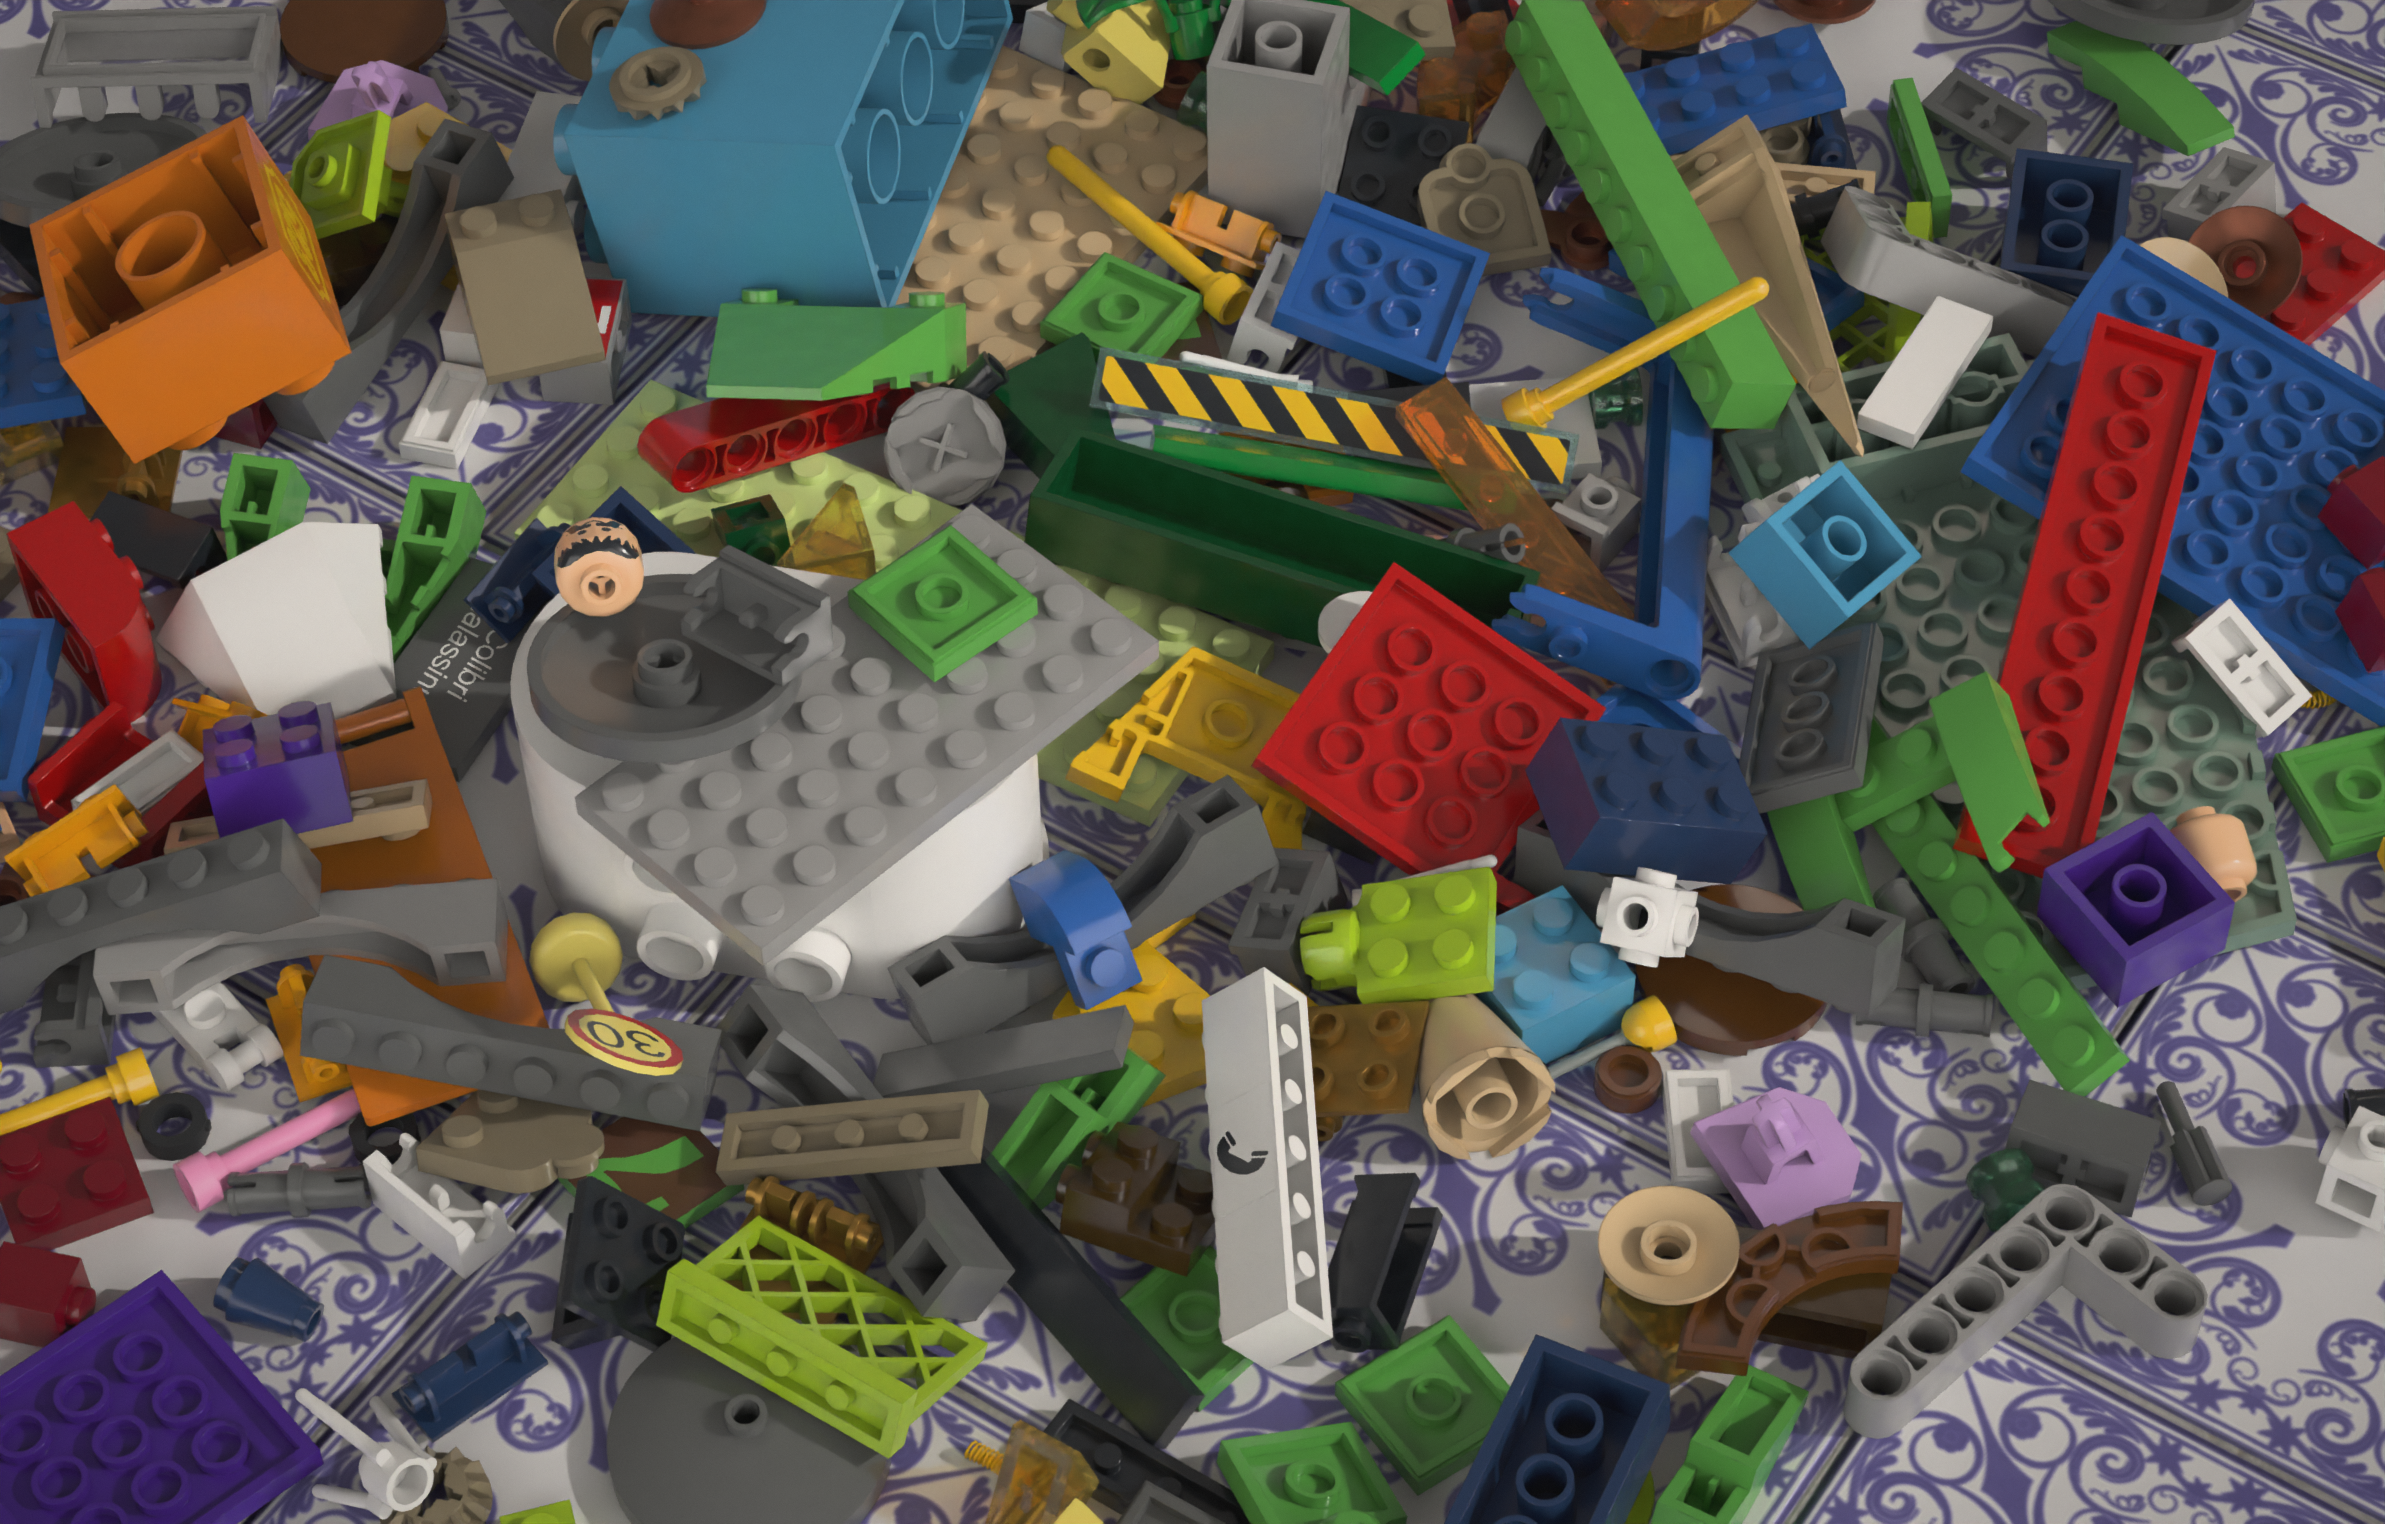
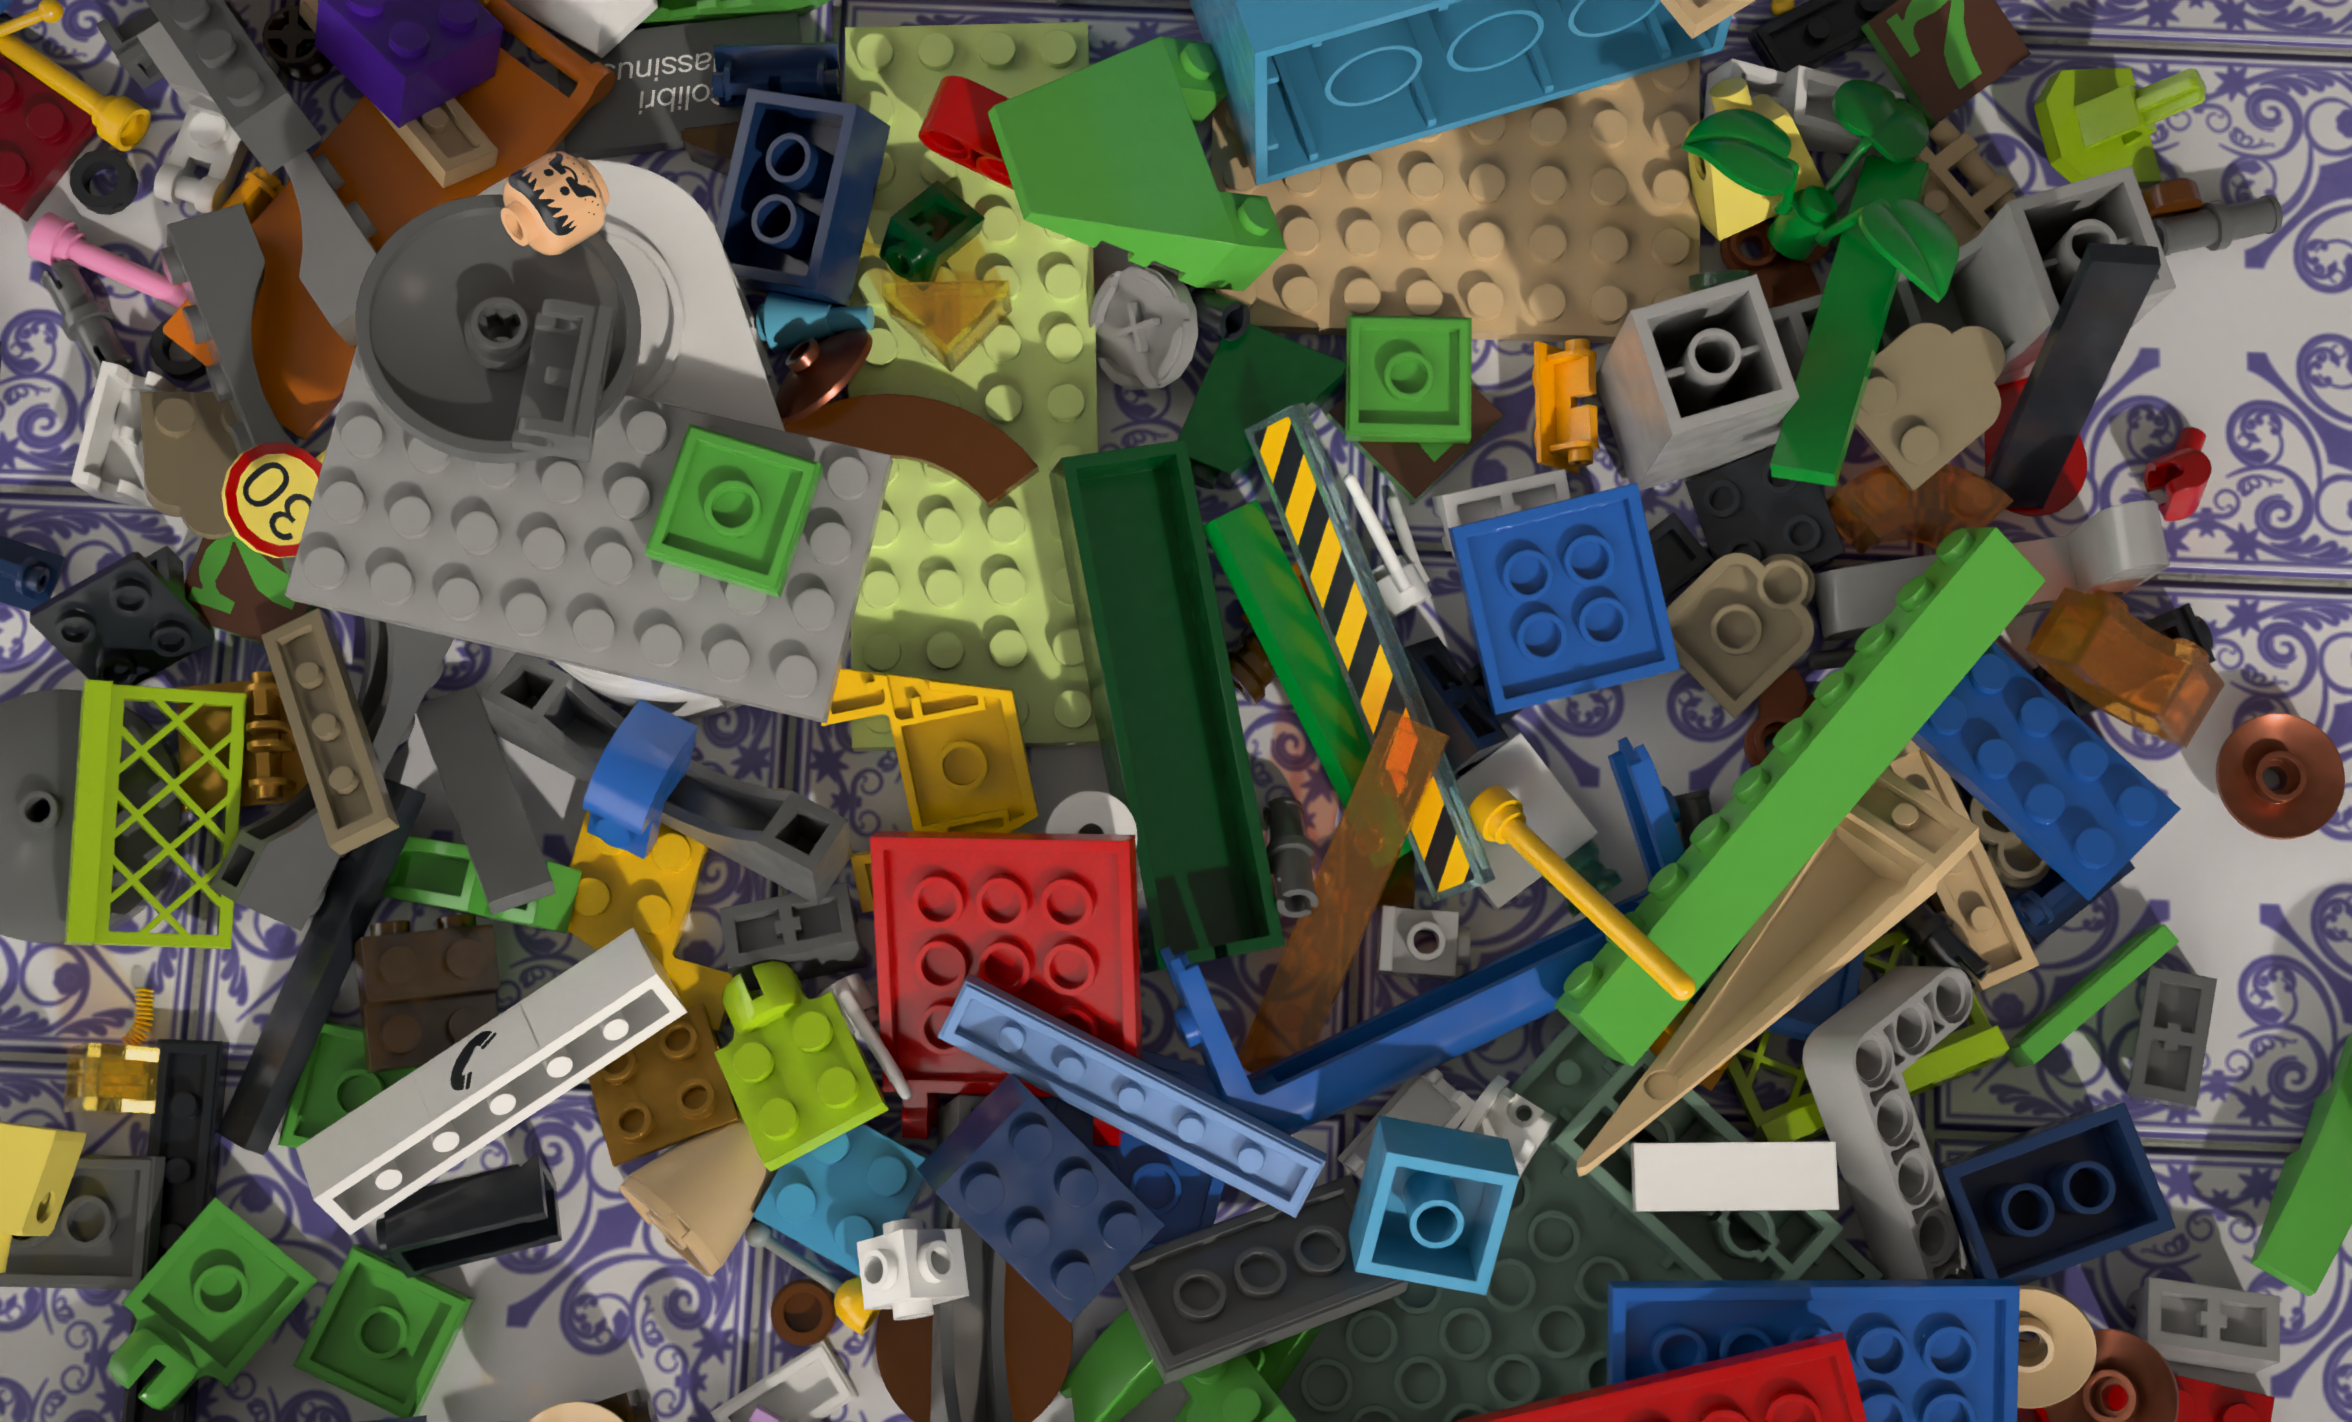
camera: 55 degrees right, 30 degrees up
yellow piece [1046,145,1253,325] -> none
none -> medium blue tile [938,974,1327,1218]

